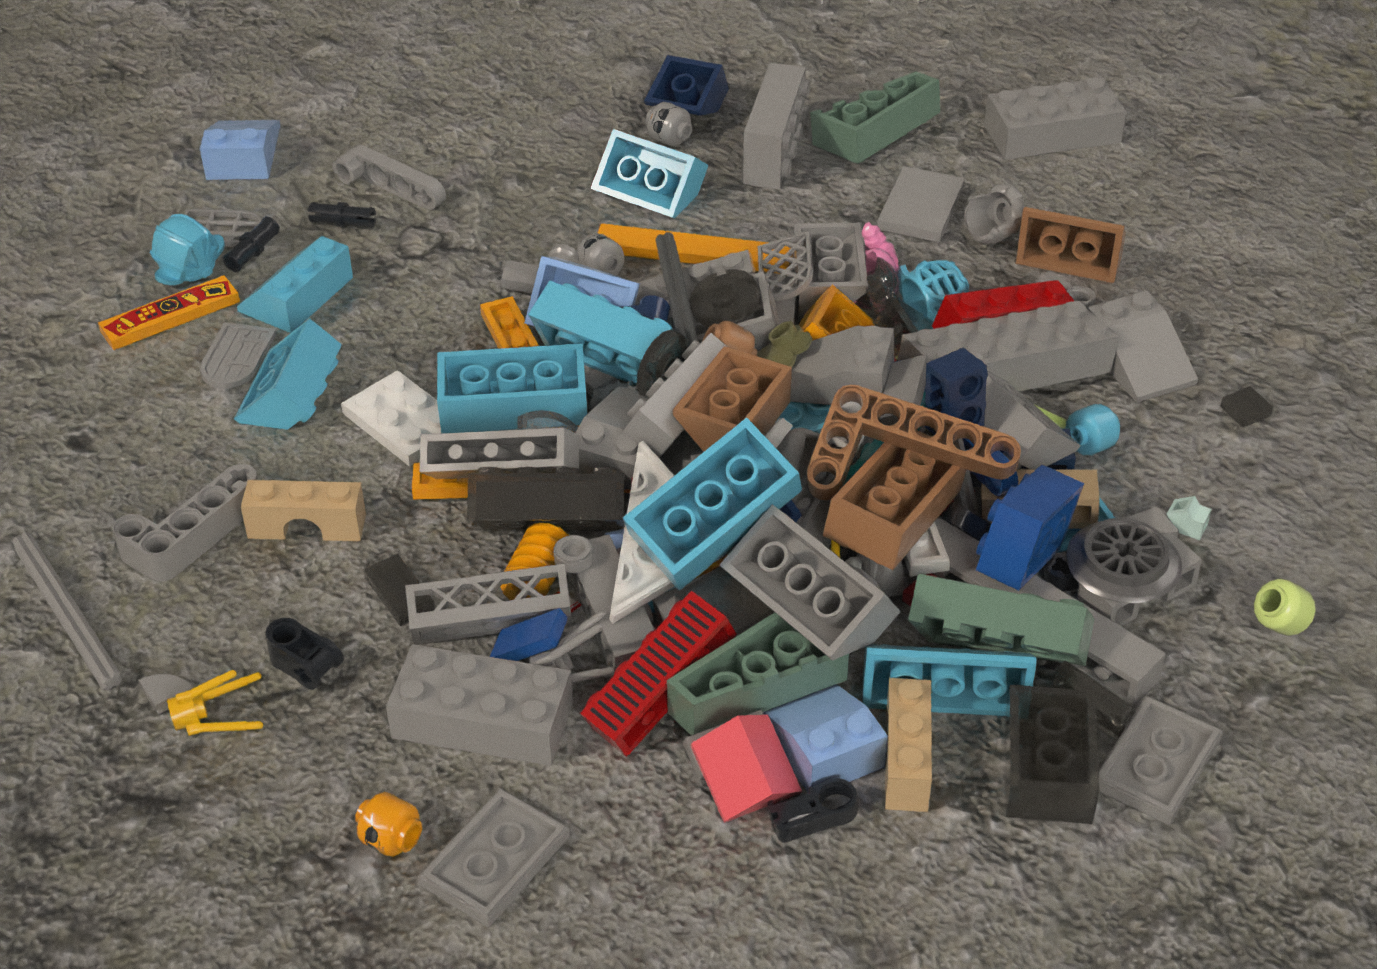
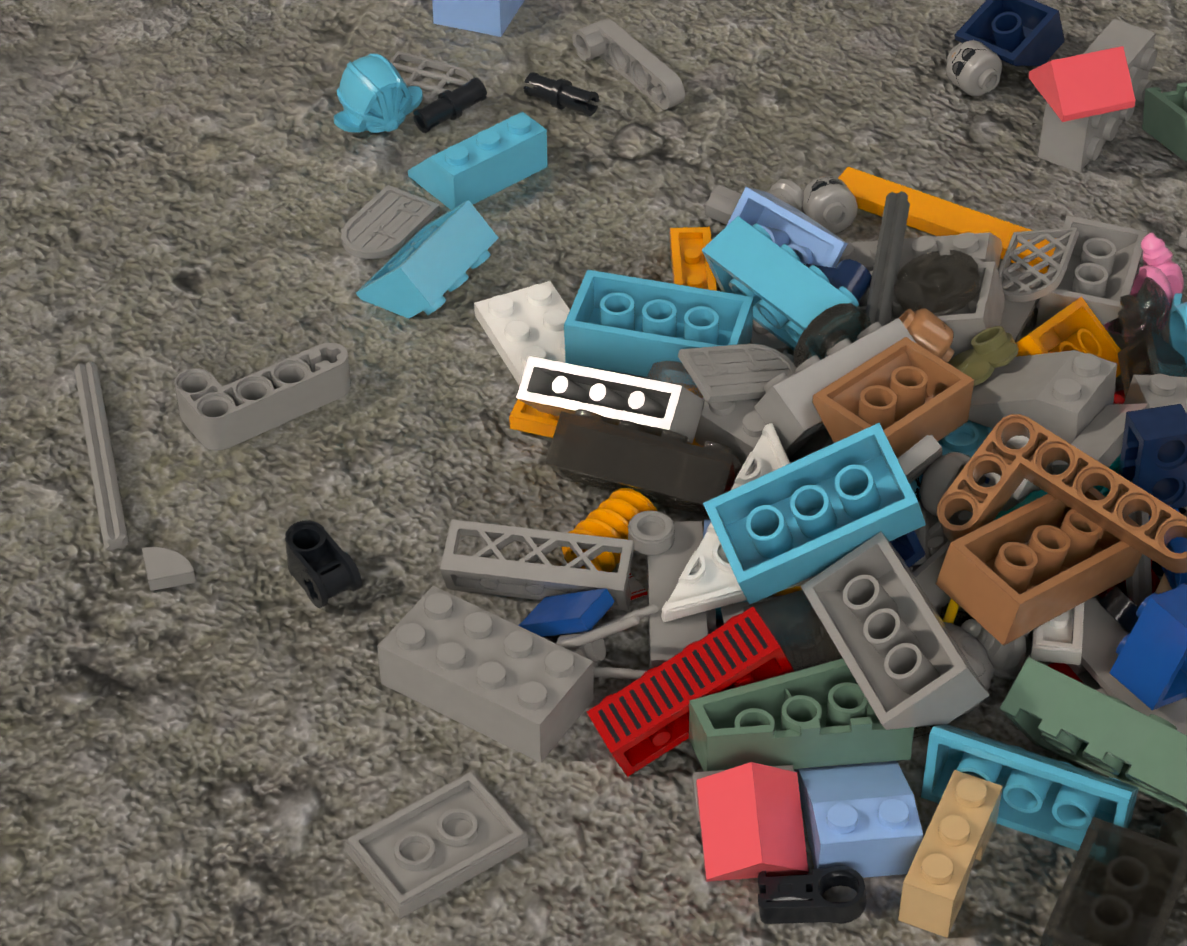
camera: 20 degrees right, 0 degrees up
tile [98,275,240,350] -> none
yellow plant [167,670,263,736] -> none
tan arch [241,480,366,541] -> none
light orange head [355,792,423,857] -> none
clear smoke tile [363,554,435,626] -> none
medium azure slope [591,129,709,219] -> none
none -> light grey window [678,344,796,403]
none -> coral slope [1028,46,1136,122]

